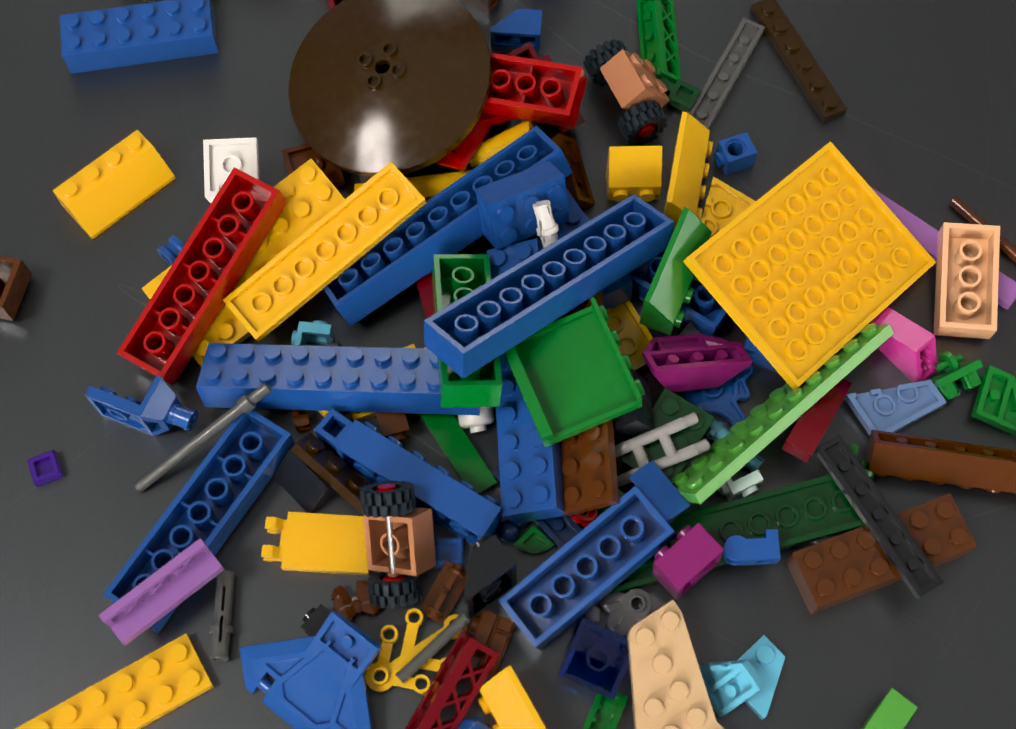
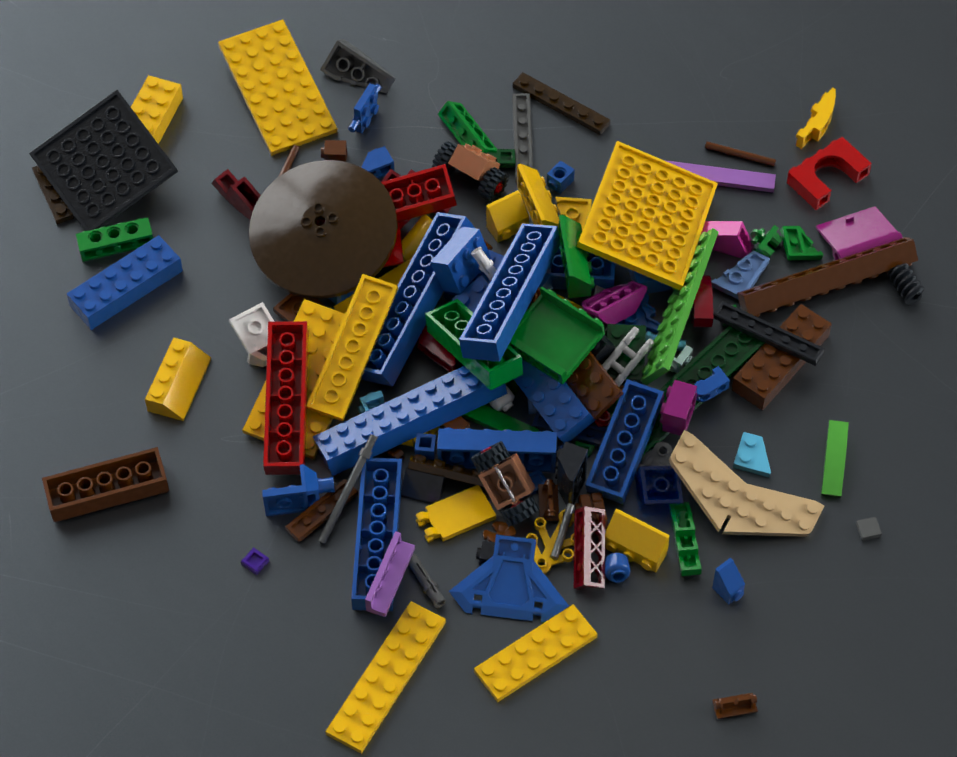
camera: 30 degrees left, 10 degrees down
blue wheel [157,235,185,266] -> none
blue slope [629,460,691,524] -> none
medium azure wing [698,660,766,718] -> none
light nougat brick [934,222,1000,339] -> none
none -> reddish brown plate [285,479,358,542]

